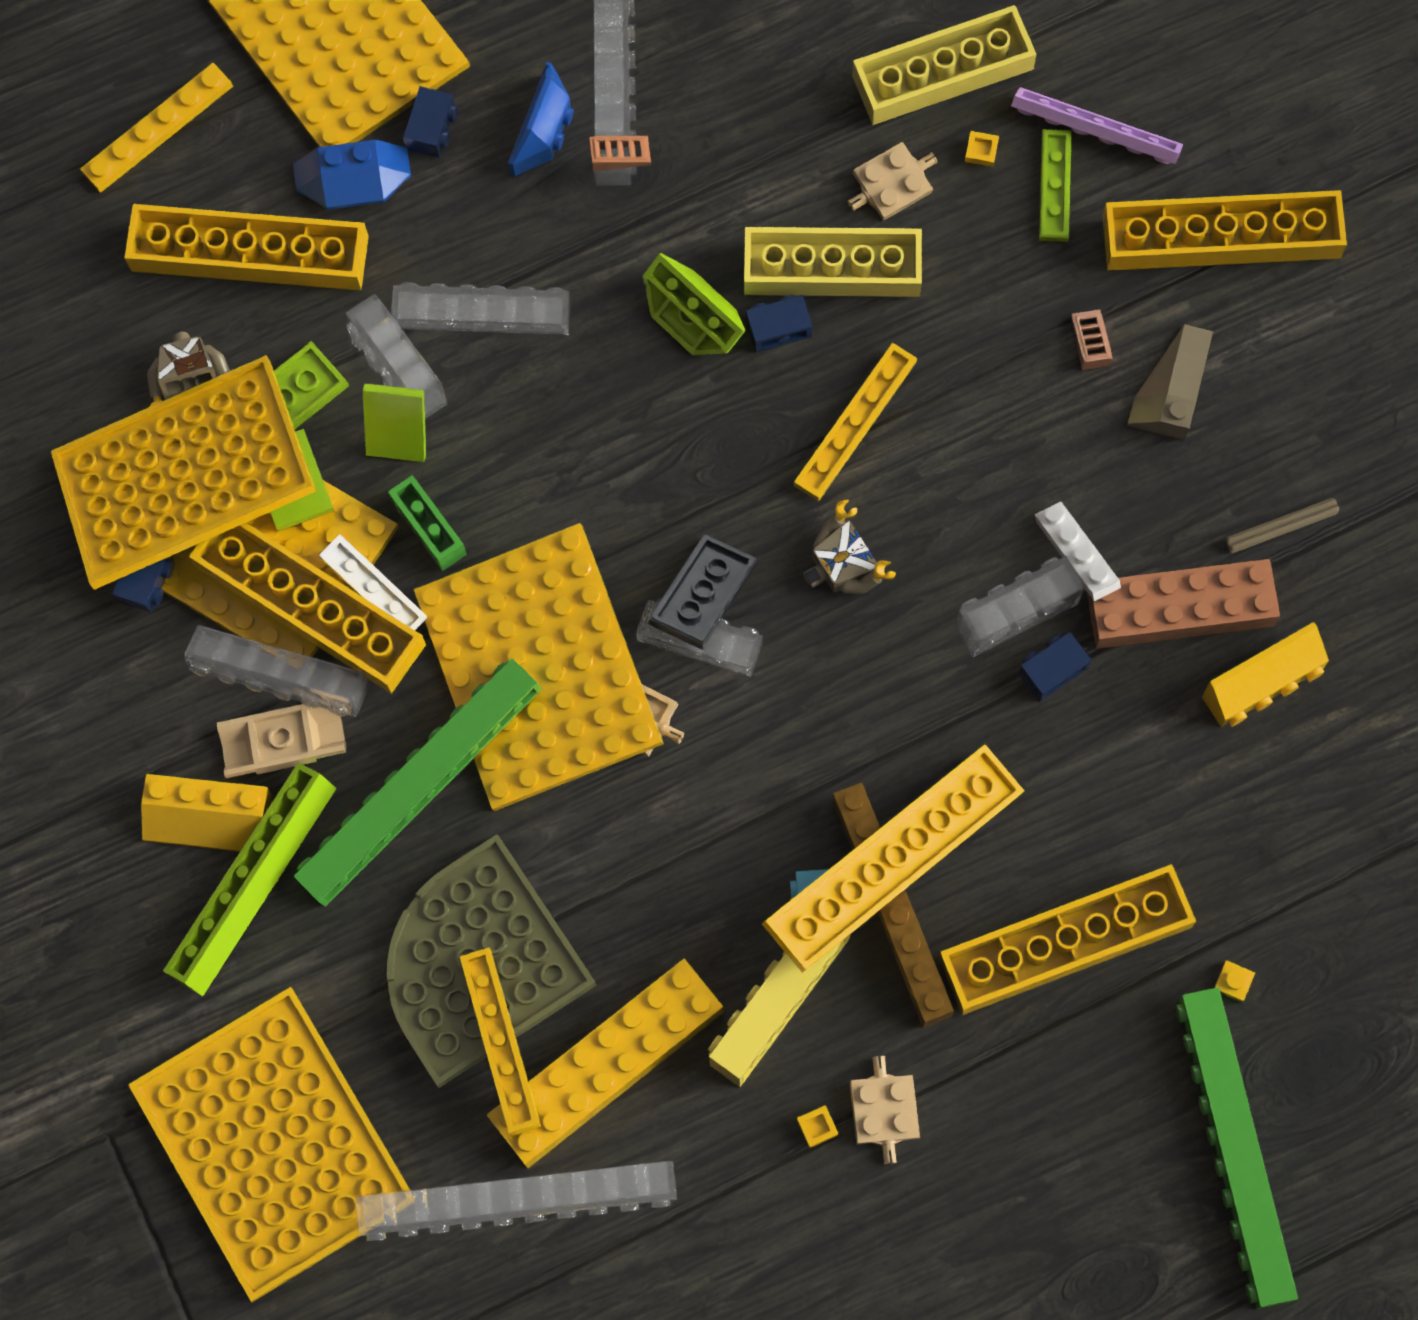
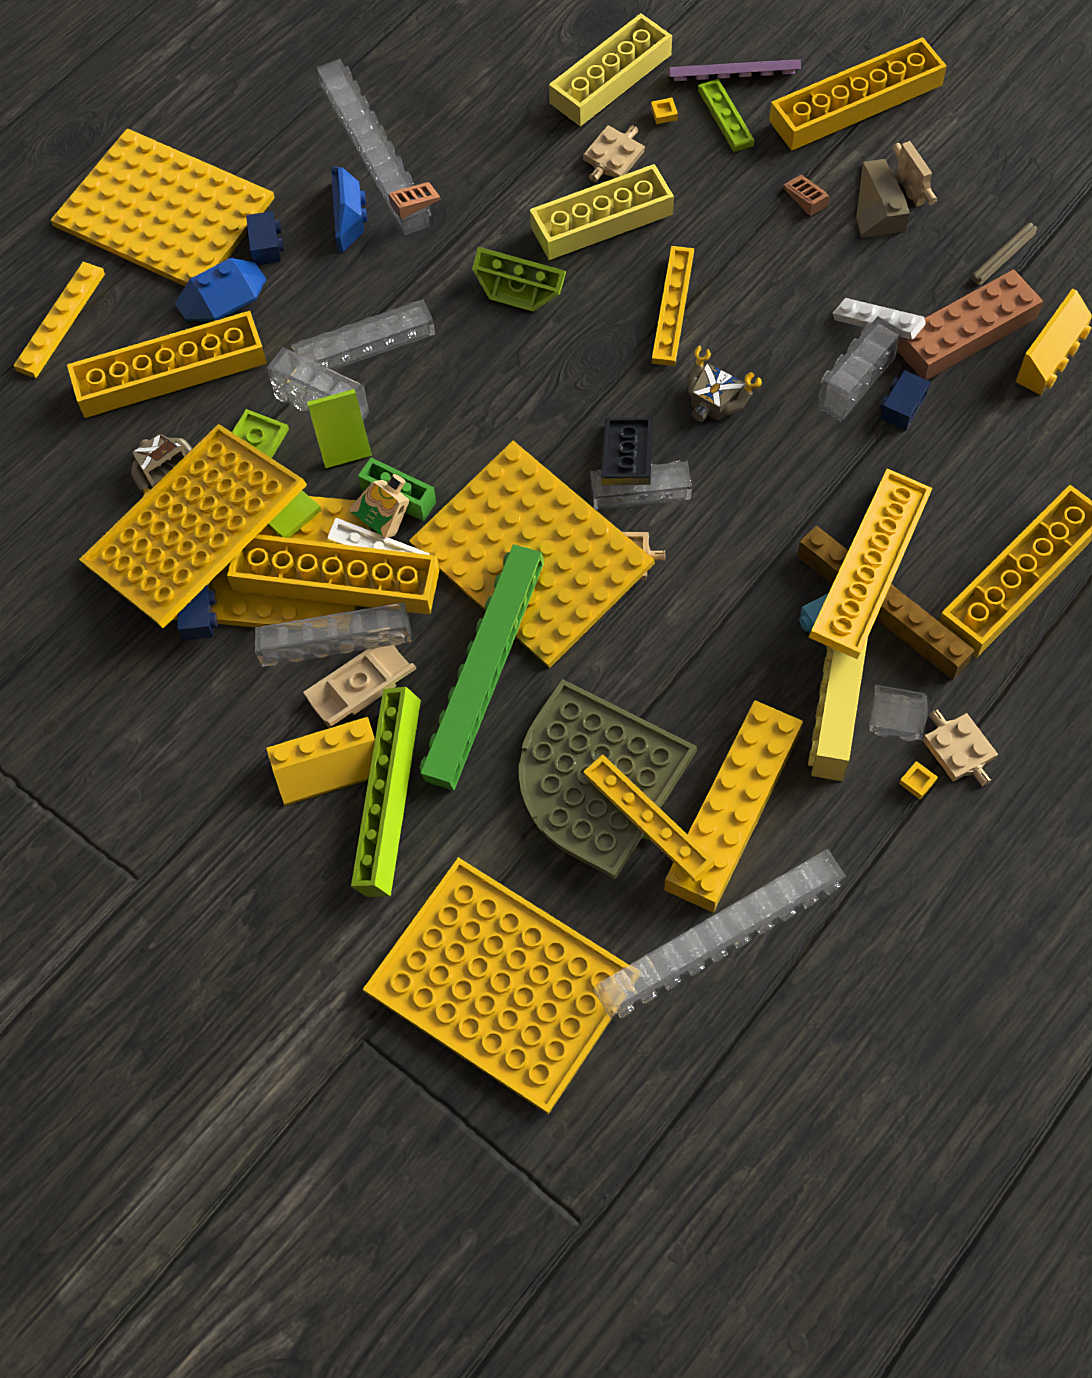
camera: 25 degrees left, 10 degrees down
dark blue brick [746,295,812,353] -> none
none -> torso [349,474,409,538]
none -> clear slope [869,685,928,741]
none -> tan plate [892,141,937,207]

